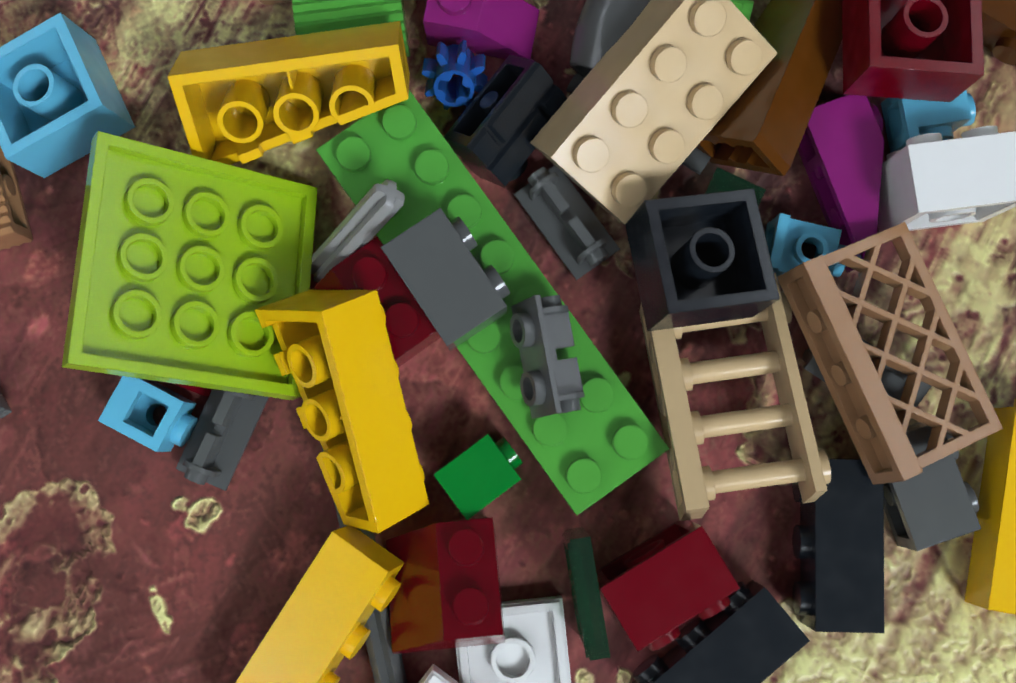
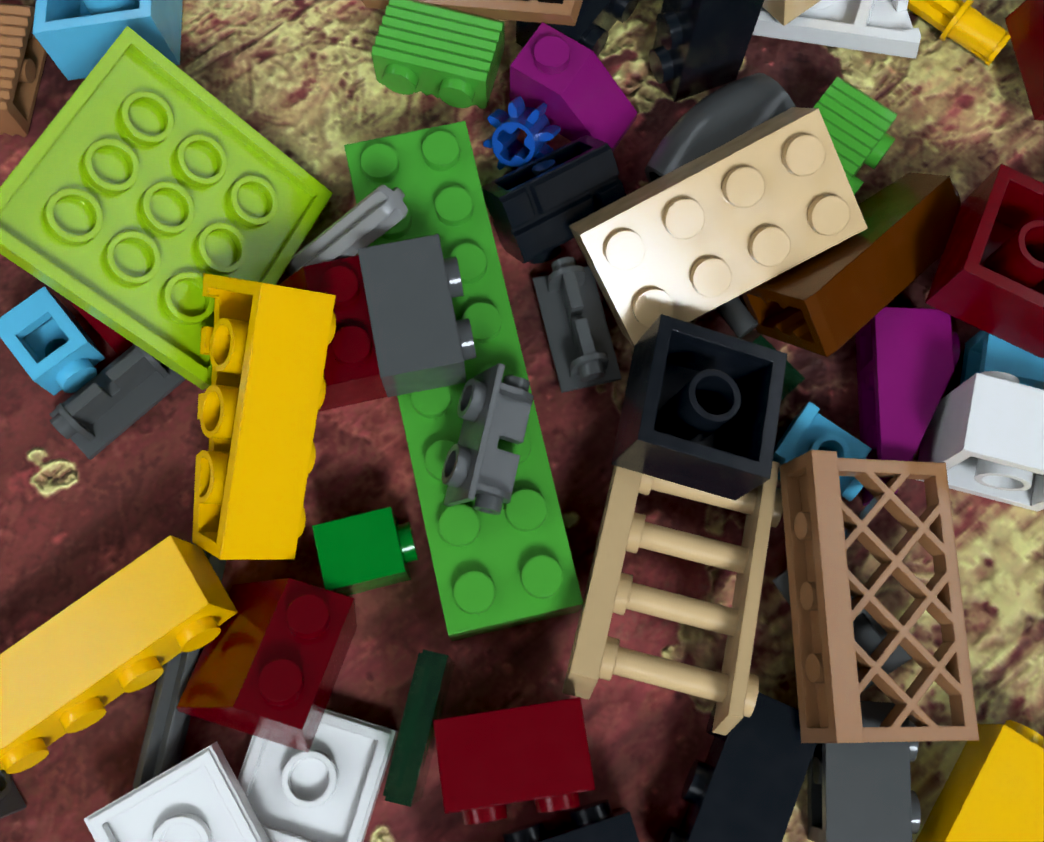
camera: 20 degrees right, 10 degrees down
yellow wedge [167,21,410,165] -> none

